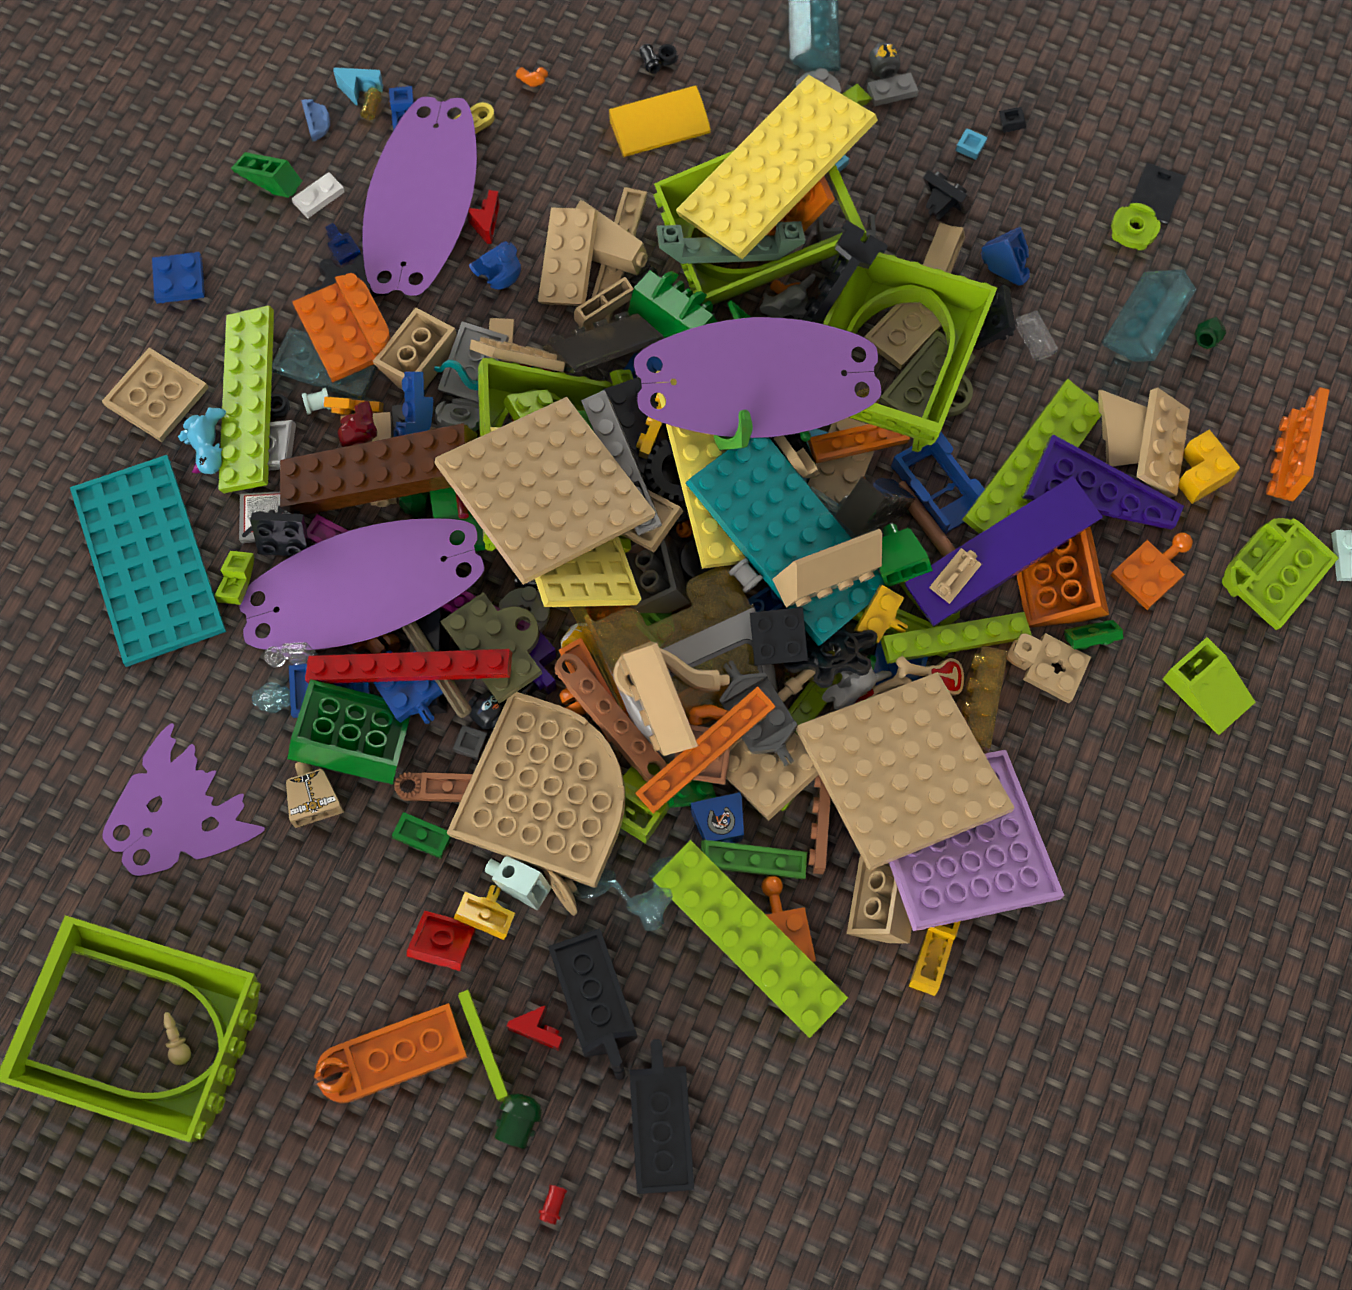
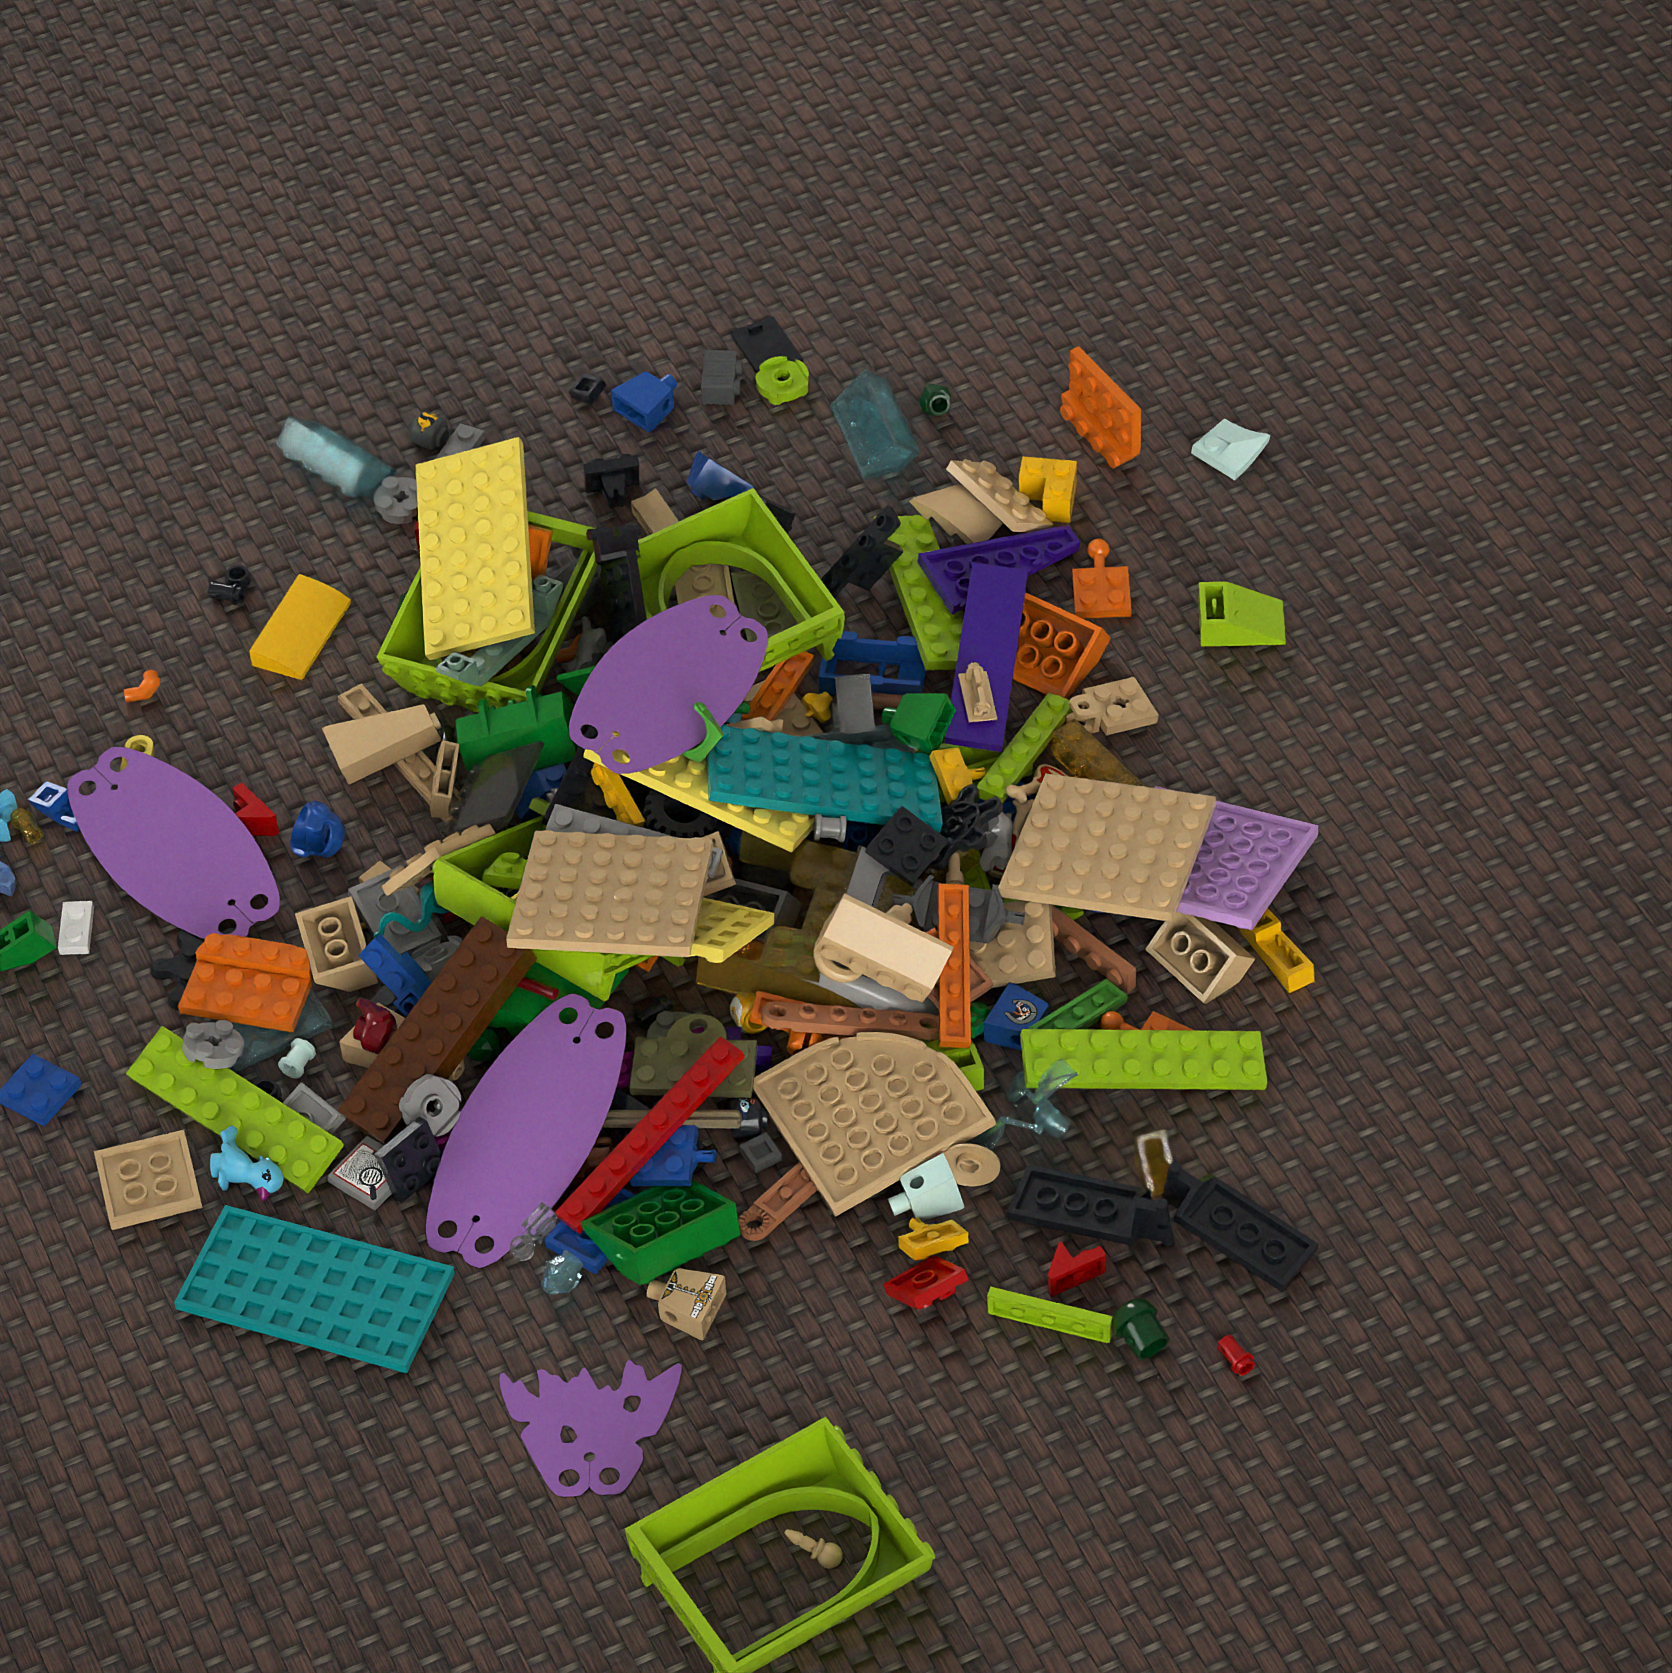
camera: 45 degrees left, 20 degrees down
lime slope [214,551,255,605] -> none
orange plate [314,1003,468,1103] -> none
light orange plate [324,397,384,415] -> none
clear blue plate [325,223,361,266] -> none
green plate [392,812,452,859] -> none
tan plate [538,208,599,306] -> none
tan slope [773,529,882,608] -> none
medium azure plate [955,128,987,160] -> none
clear plate [1015,310,1059,361] -> none
green plate [1064,620,1123,650] -> none
lime plate [1222,518,1339,630] -> none
none -> light grey plate [182,1020,244,1069]
none -> light grey plate [399,1074,461,1136]
none -> blue torso [611,372,677,433]
none -> dark grey brick [701,350,743,405]
none -> yellow piece [801,691,833,723]
none -> black bracket [821,505,903,598]
none -> clear yellow slope [1134,1129,1173,1196]

